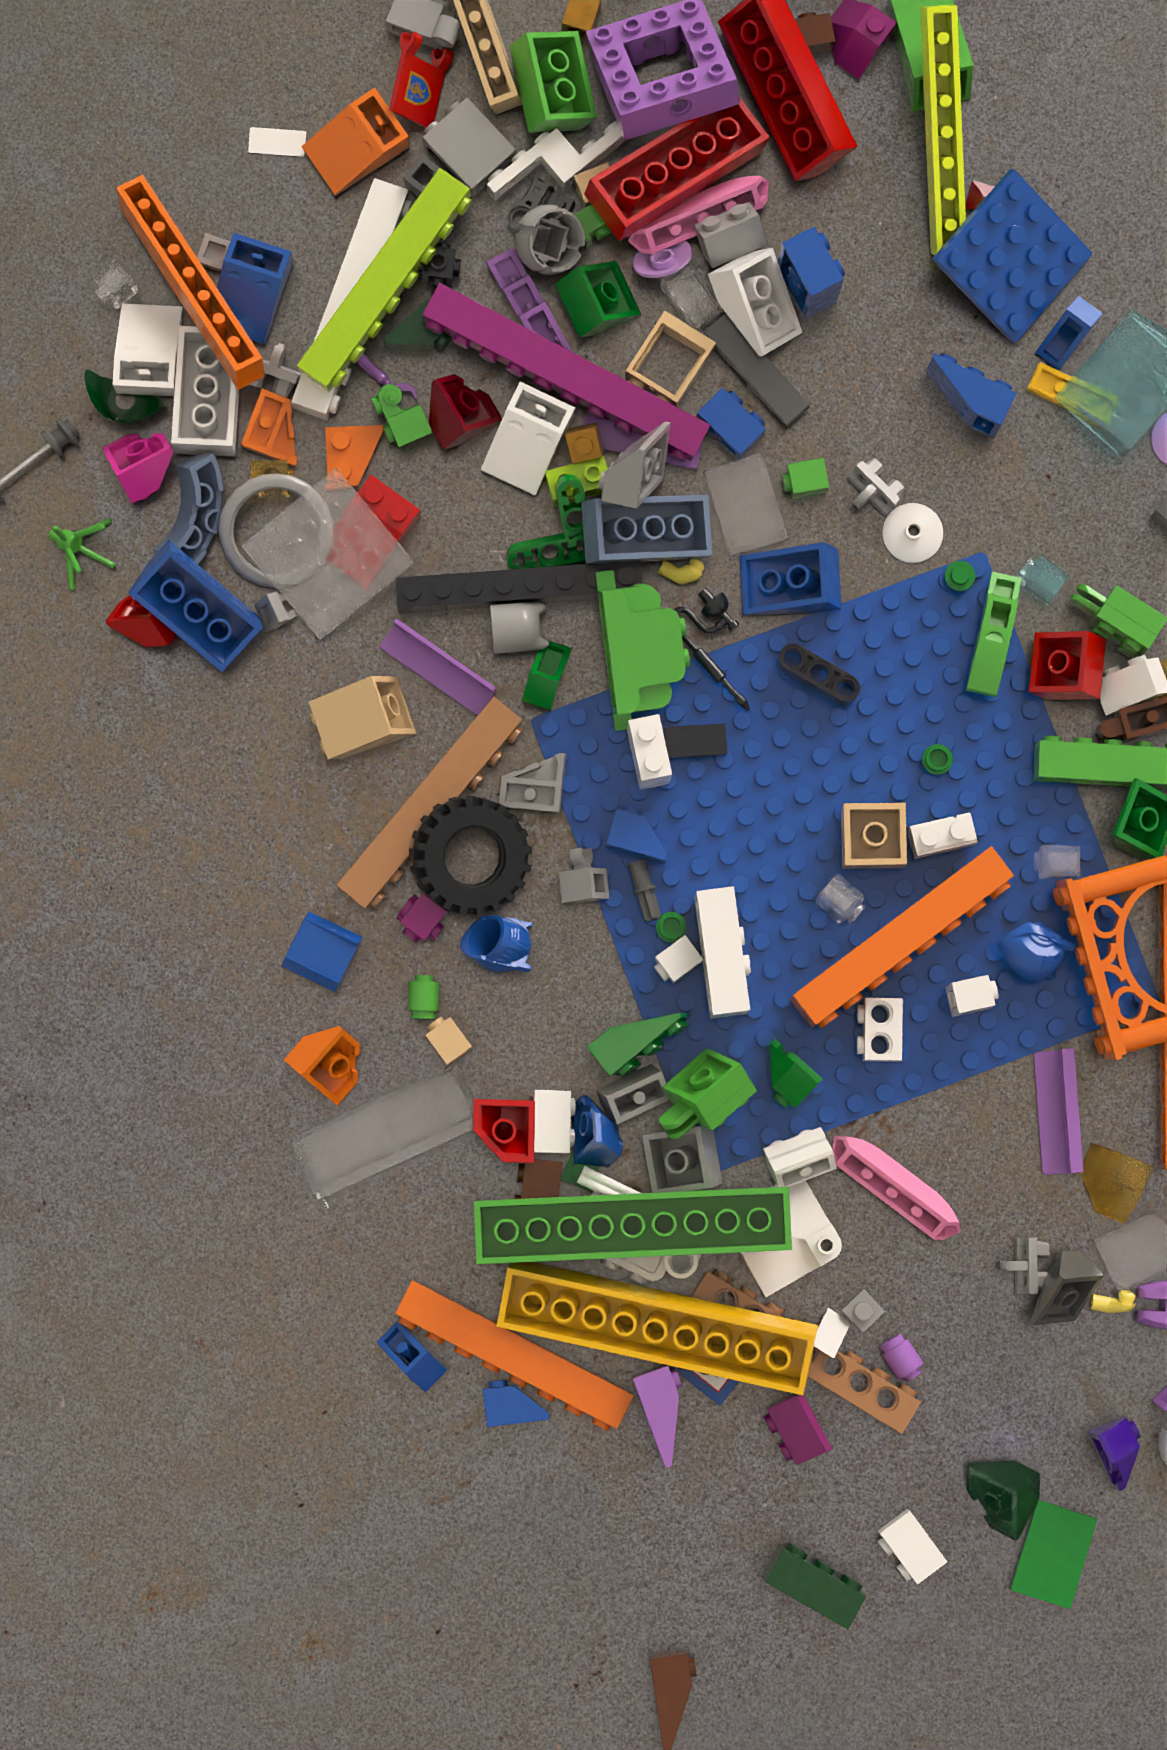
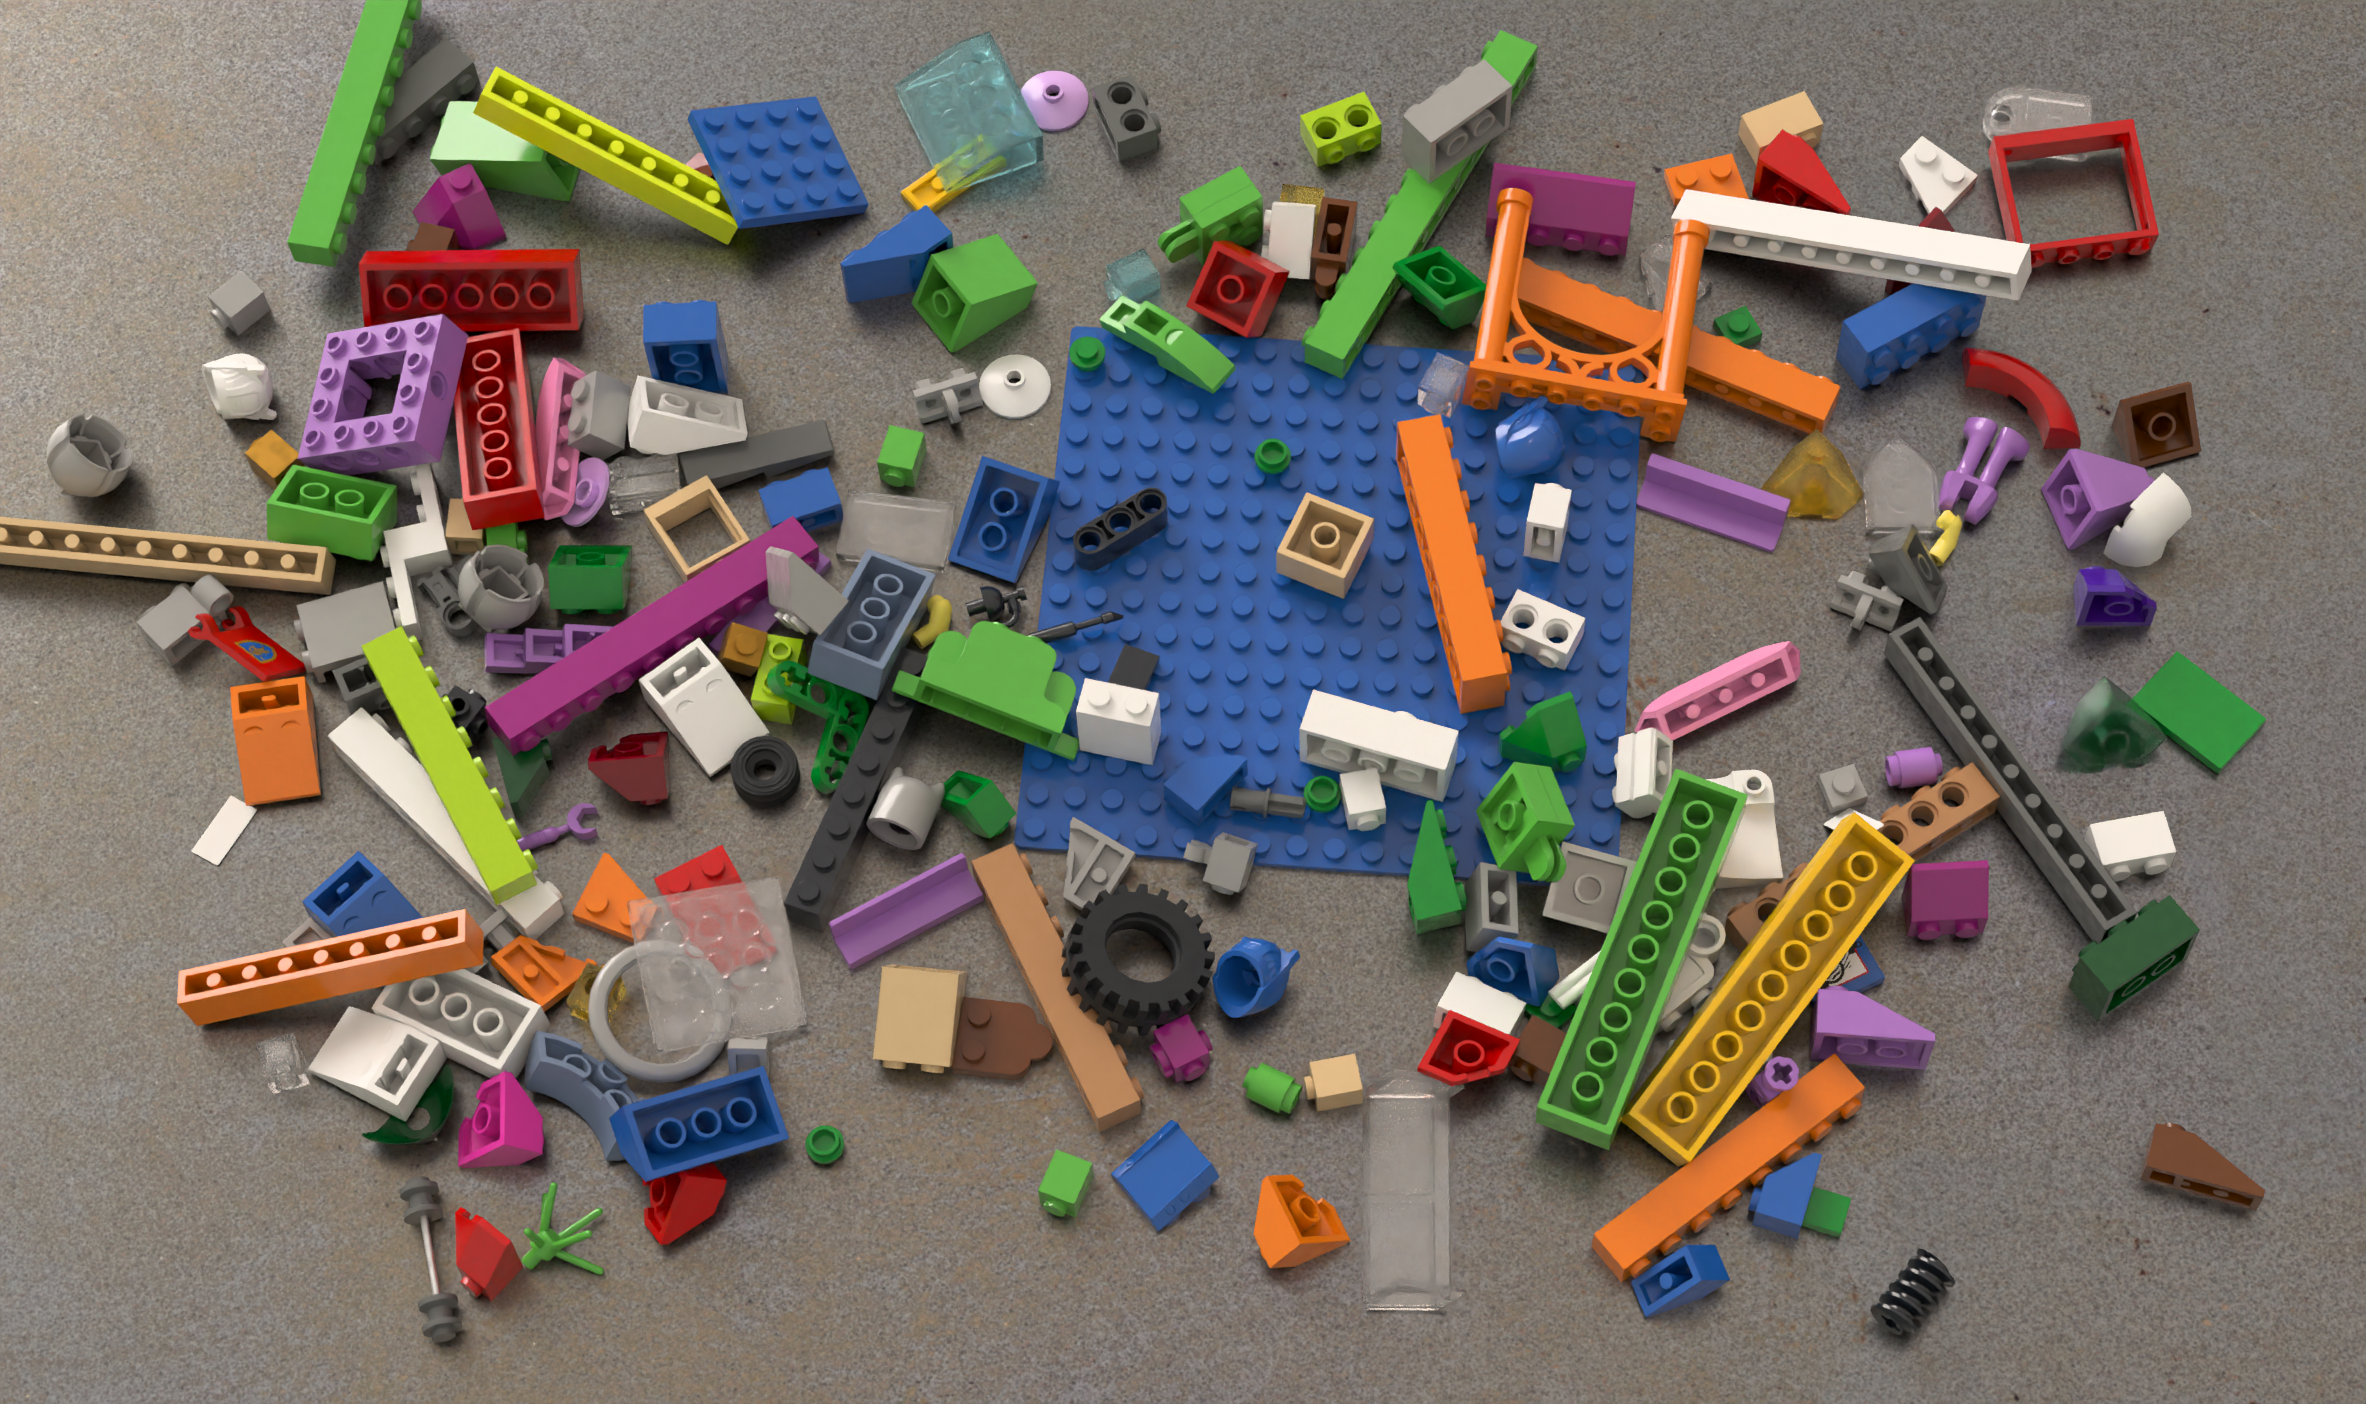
camera: 55 degrees left, 20 degrees down
bright green brick [371,384,432,447] -> none
clear brick [815,874,865,924] -> none
white brick [907,813,977,859] -> none
blue slope [1035,296,1102,370] -> none
none -> red slope [455,1207,523,1302]
none -> black tyre [731,736,800,808]
none -> green plate [805,1125,845,1164]
none -> bright green slope [911,234,1038,353]
none -> reddish brown plate [952,997,1053,1080]
none -> bright green brick [1038,1149,1094,1217]
none -> medium lavender connector [1744,1056,1799,1109]
none -> green tile [1802,1187,1851,1238]
none -> black piece [1870,1248,1956,1335]
none -> dark grey brick [1884,617,2137,944]

